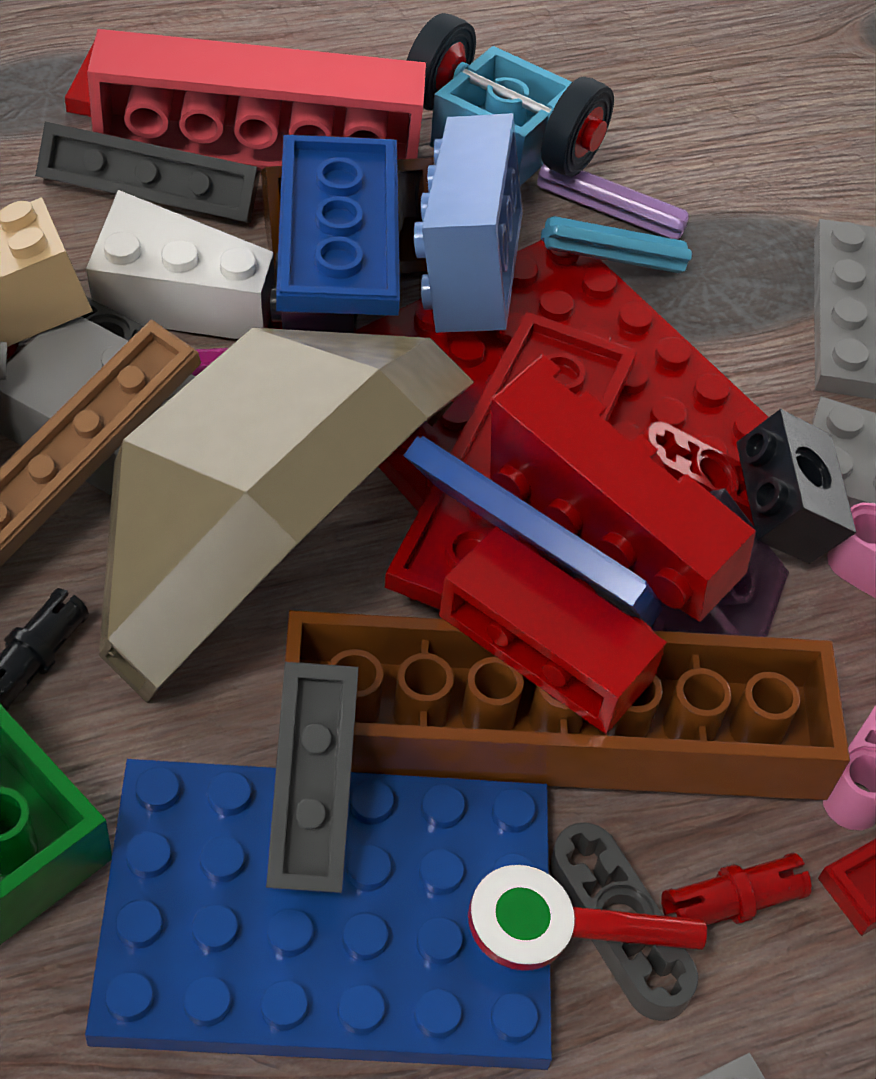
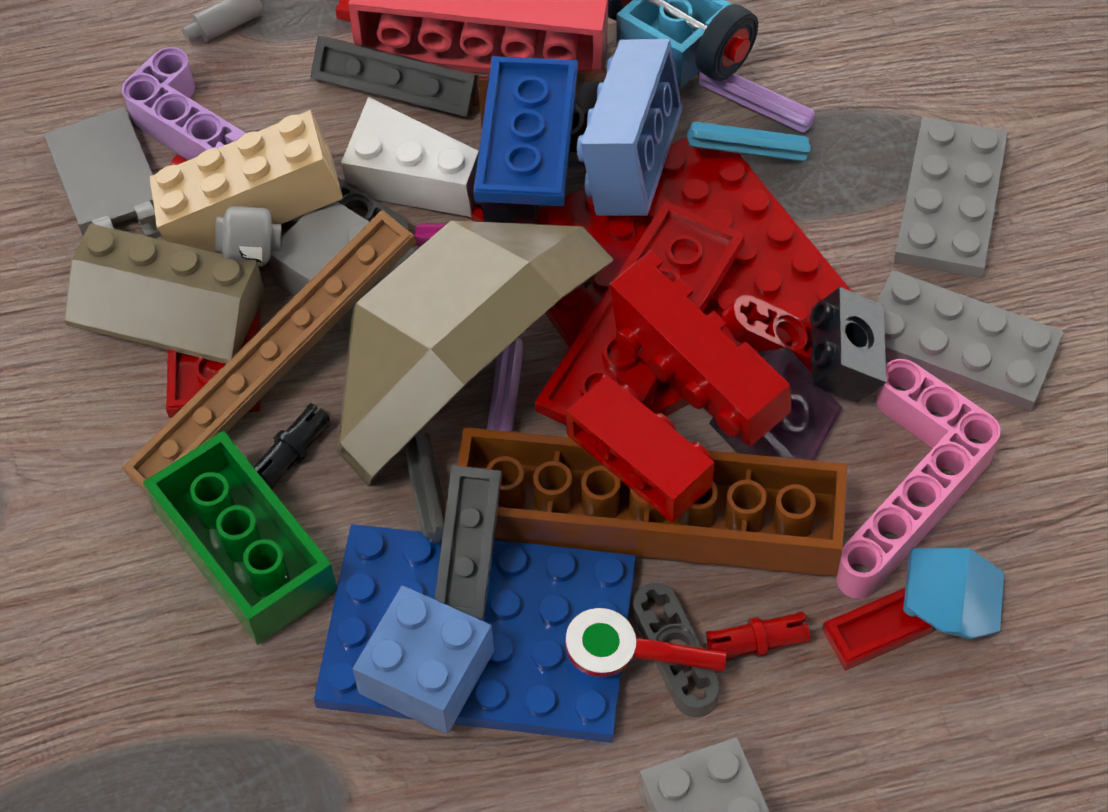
camera: 15 degrees right, 5 degrees up
blue tile [404,436,663,627] -> none
none -> medium blue brick [352,585,494,735]
none -> dark grey axle [403,429,446,543]
none -> lavender axle [487,338,524,432]

